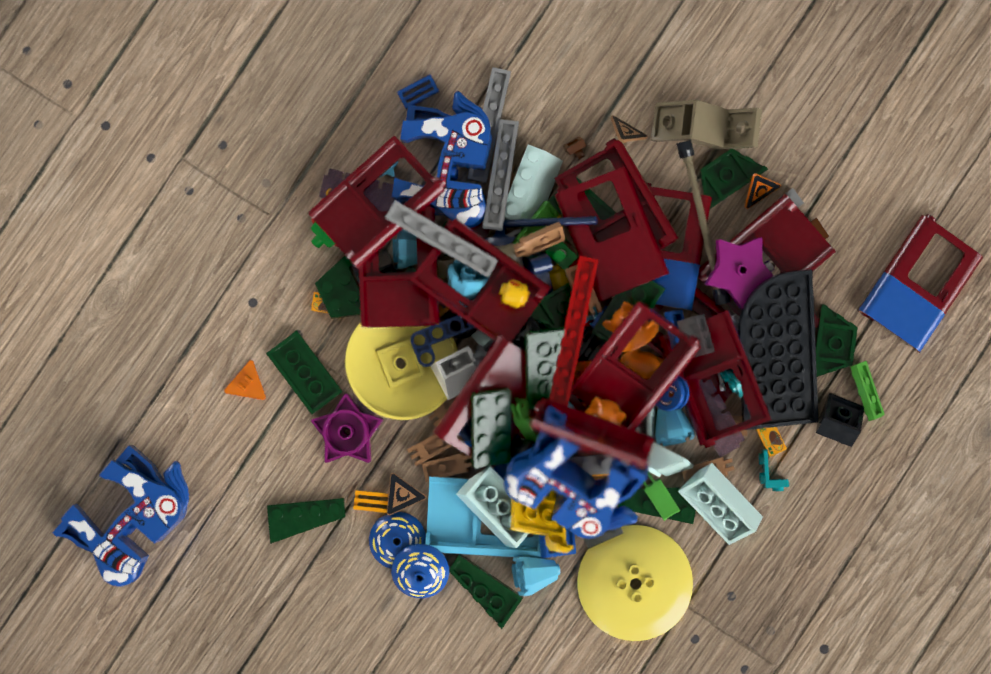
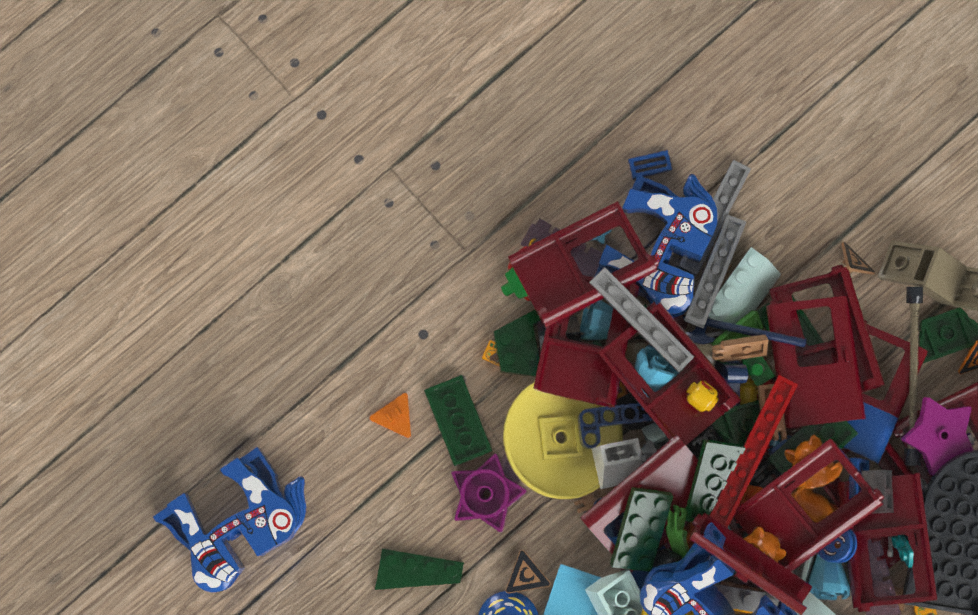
camera: 10 degrees right, 5 degrees down
light orange tile [353,490,389,513] -> none
medium nougat hinge [407,434,461,466] -> none
medium nougat hinge [421,453,472,482] -> none
reddish brown tile [563,136,587,160] -> none

